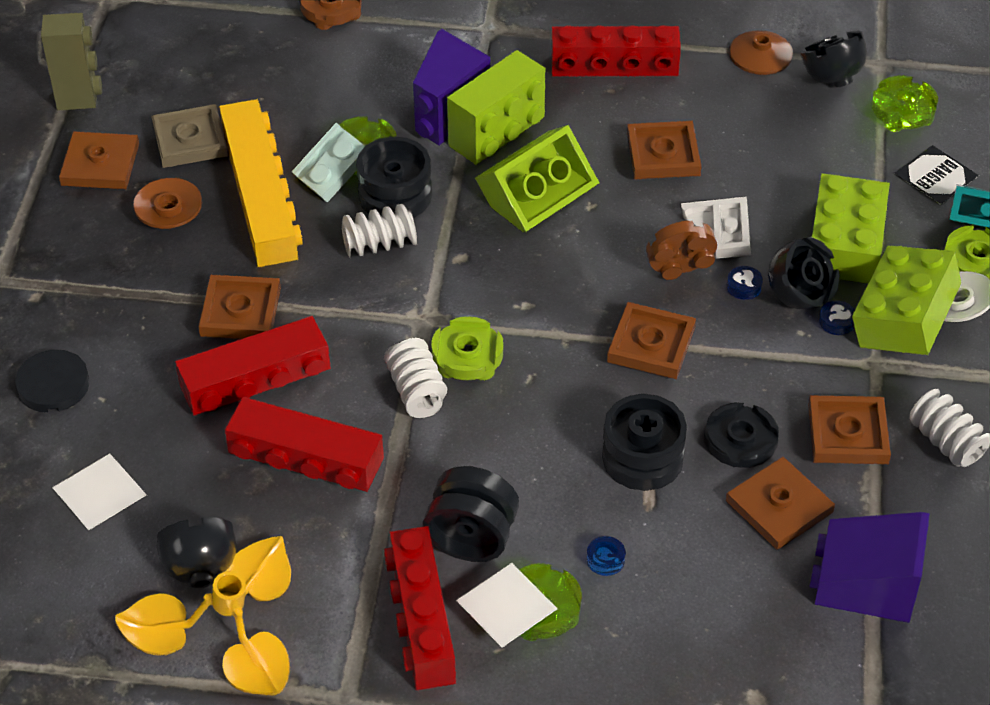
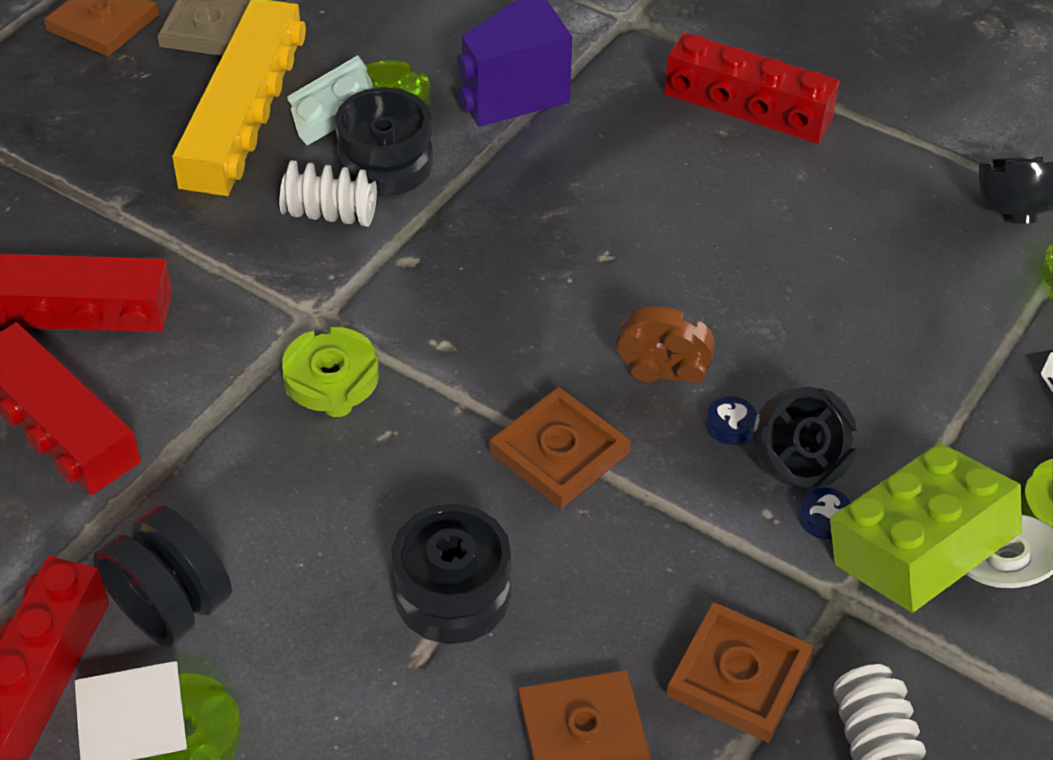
camera: 25 degrees right, 0 degrees up
dark orange dish [134,178,202,229] -> none
dark orange plate [199,275,281,339] -> none
white piece [383,338,447,418] -> none
lime brick [447,50,545,165] -> none
lime slope [475,125,599,232] -> none
clear blue tile [587,536,626,576] -> none
dark orange plate [627,121,702,179] -> none
white wing [681,197,751,259] -> none
black tile [705,402,779,468] -> none
dark orange dish [730,30,793,75] -> none
lime brick [812,173,890,283] -> none

